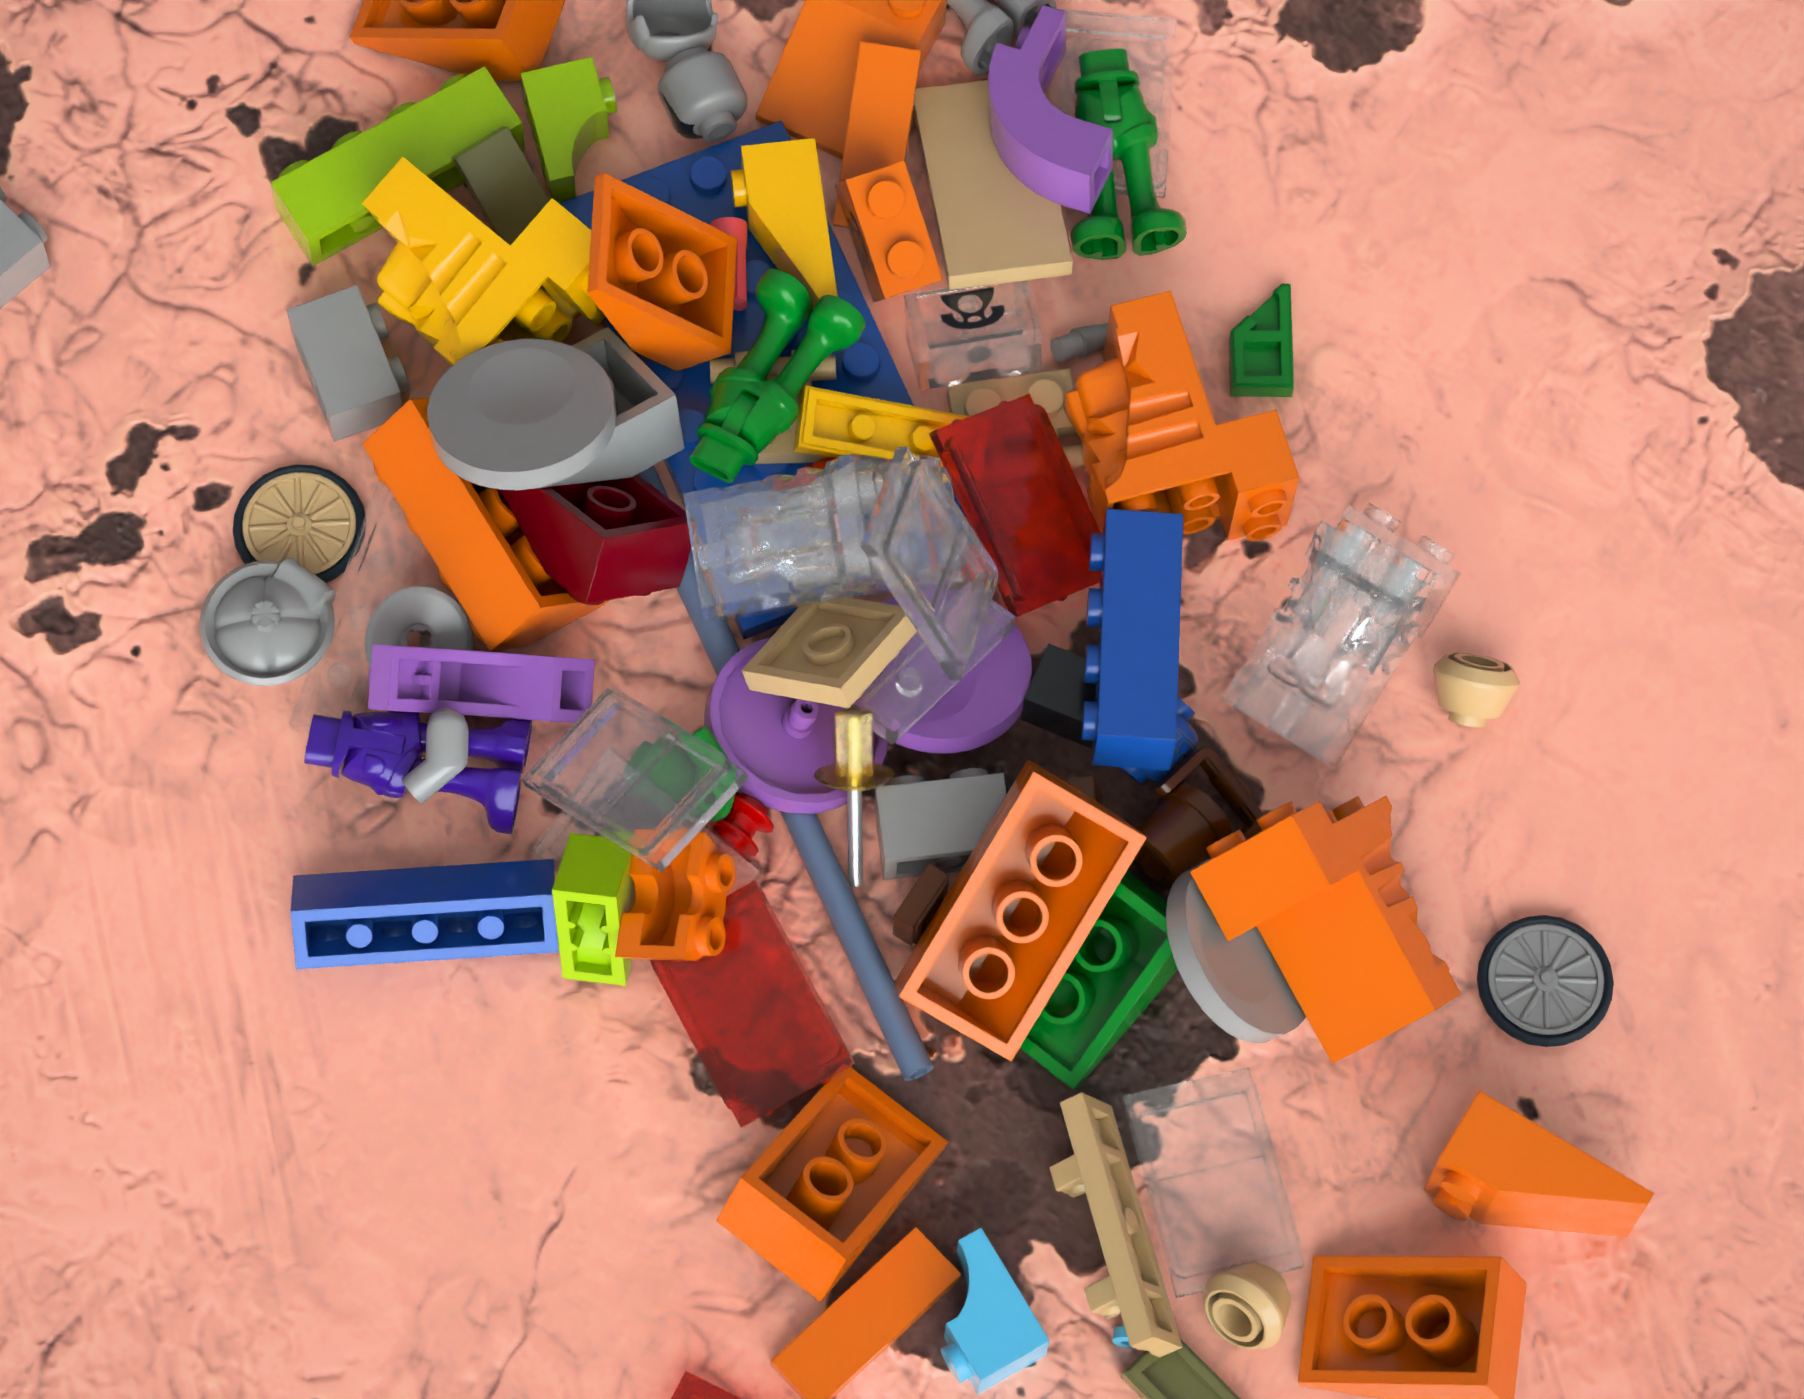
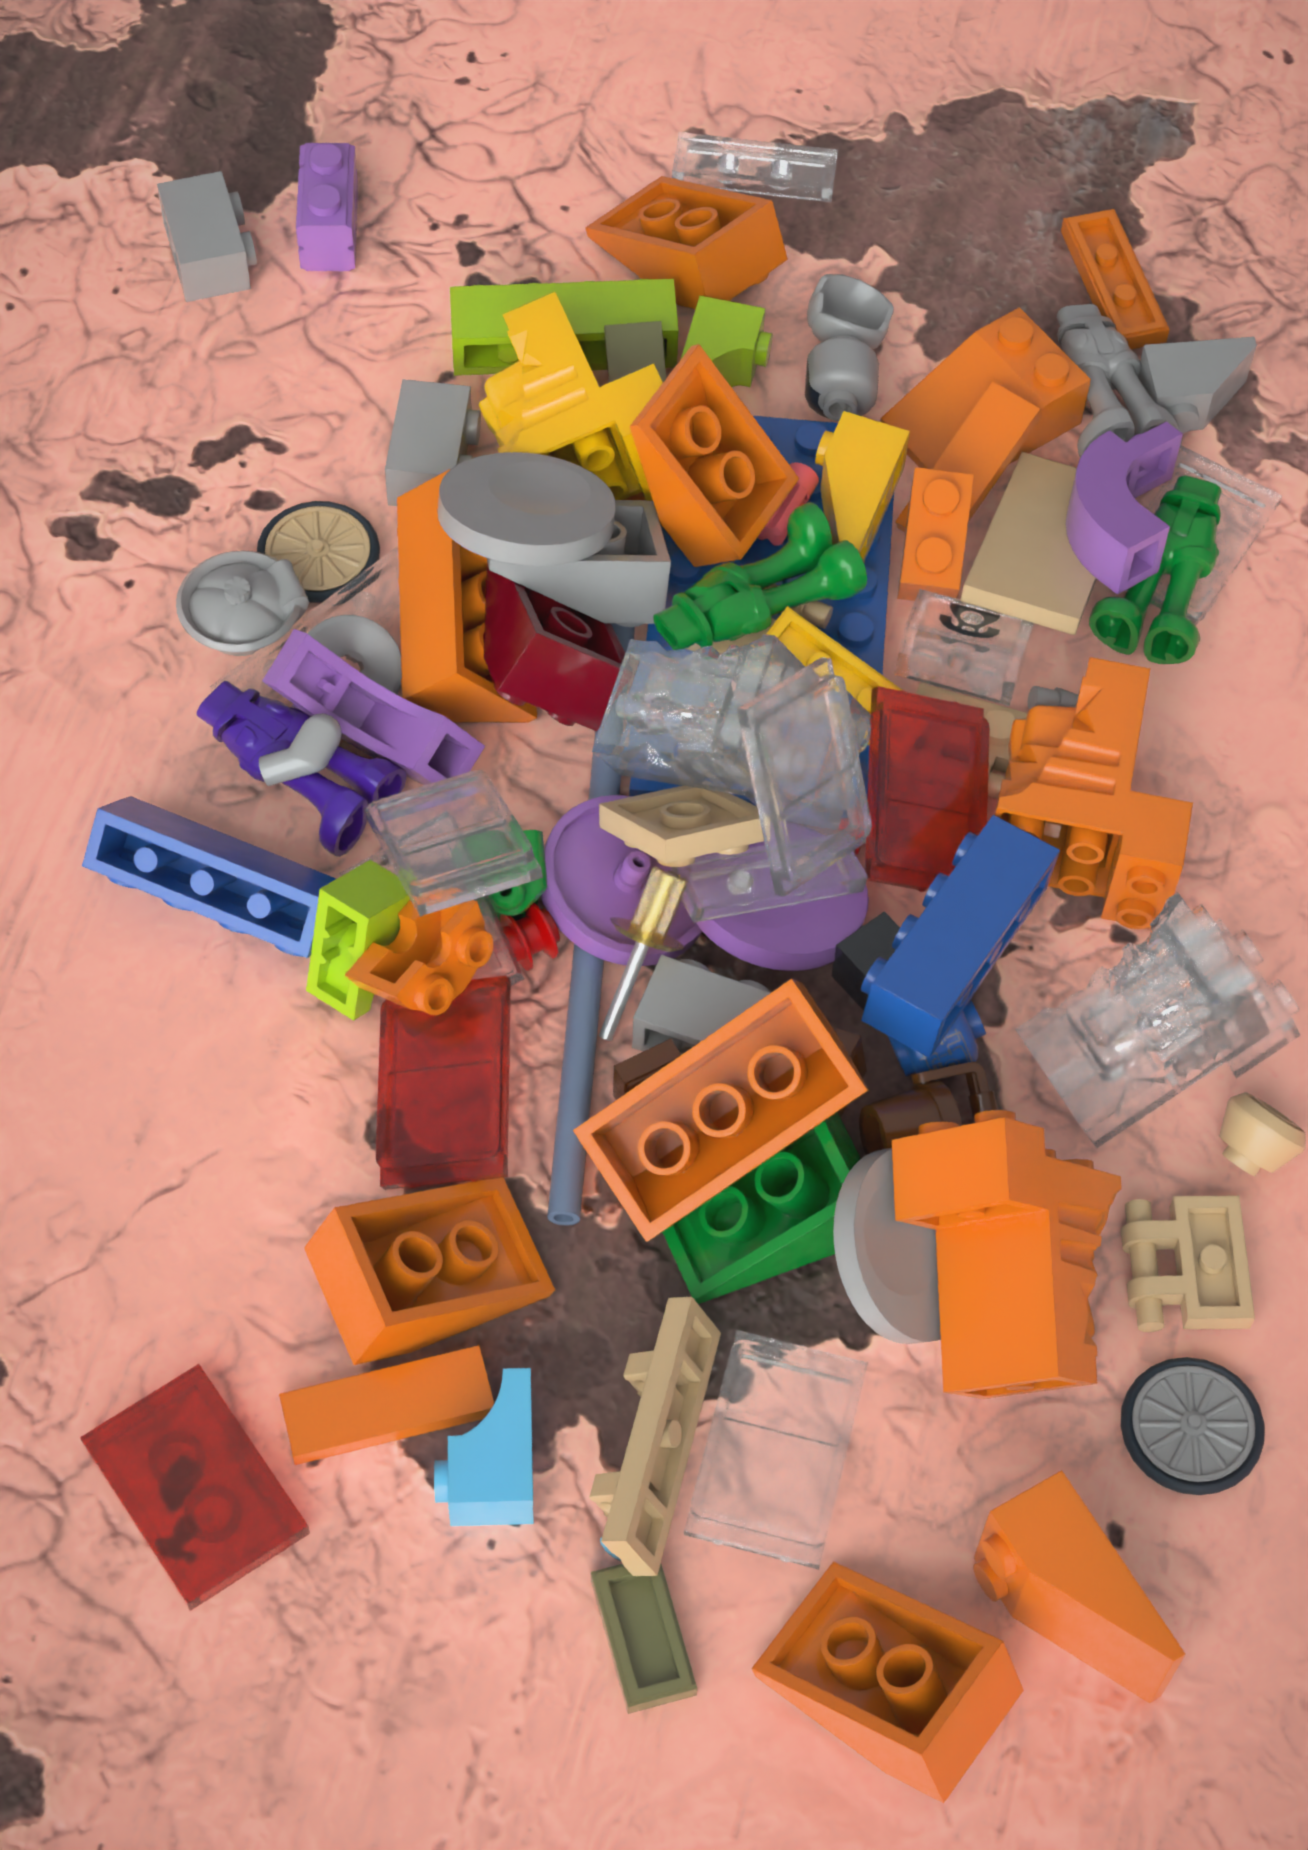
camera: 30 degrees right, 10 degrees down
tan cone [1204,1262,1291,1349] -> none
green tile [1229,284,1294,397] -> none
none -> medium lavender brick [296,143,358,271]
none -> tan plate [1121,1195,1255,1332]

